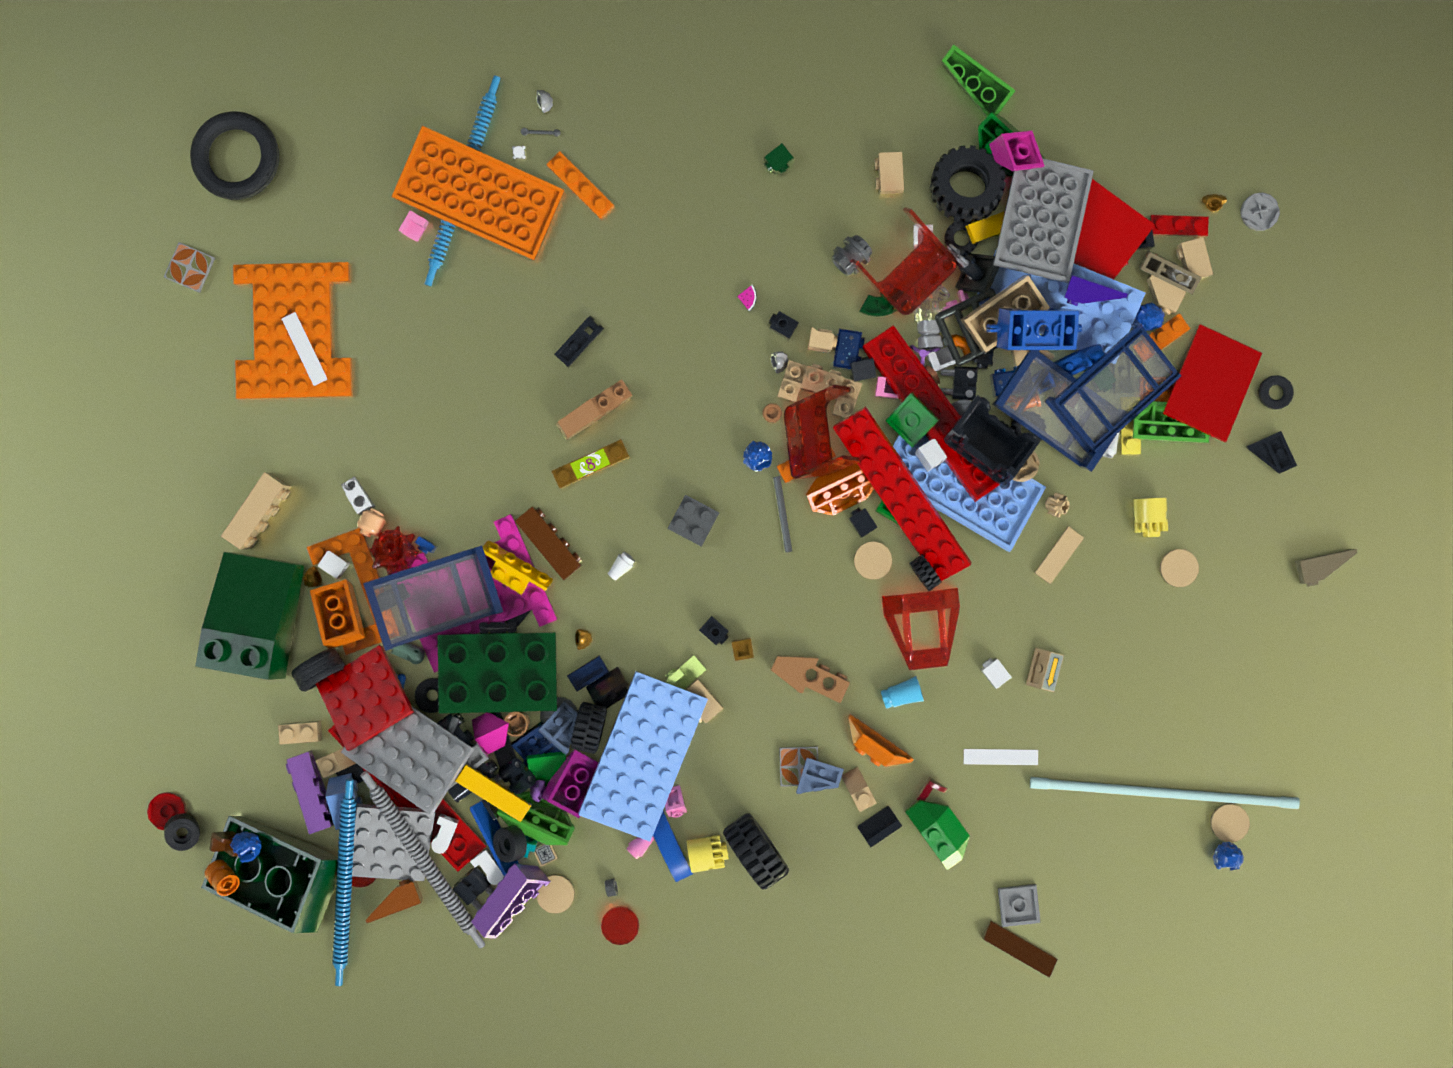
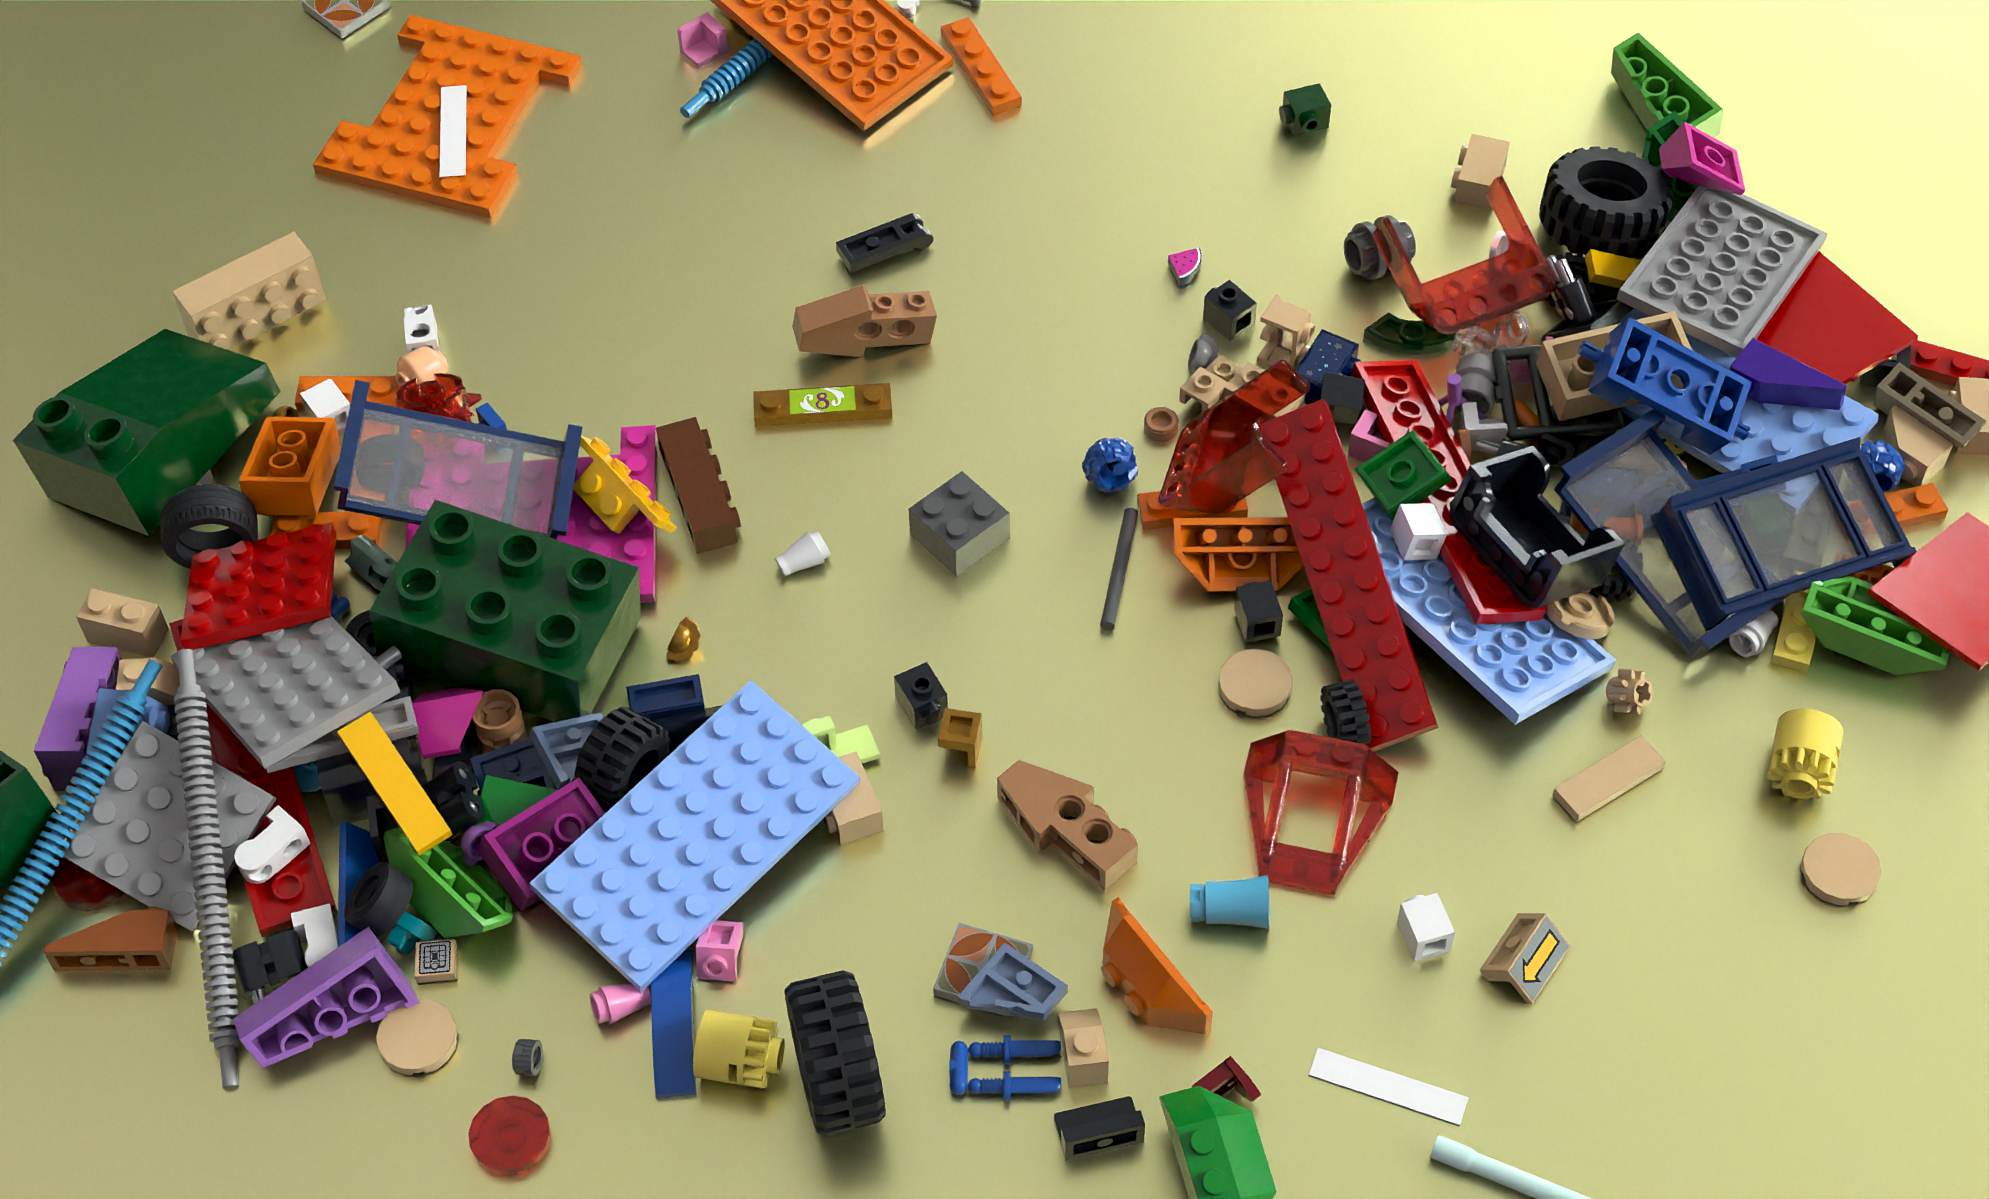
camera: 25 degrees right, 35 degrees down
none -> blue piece [949,1035,1061,1101]

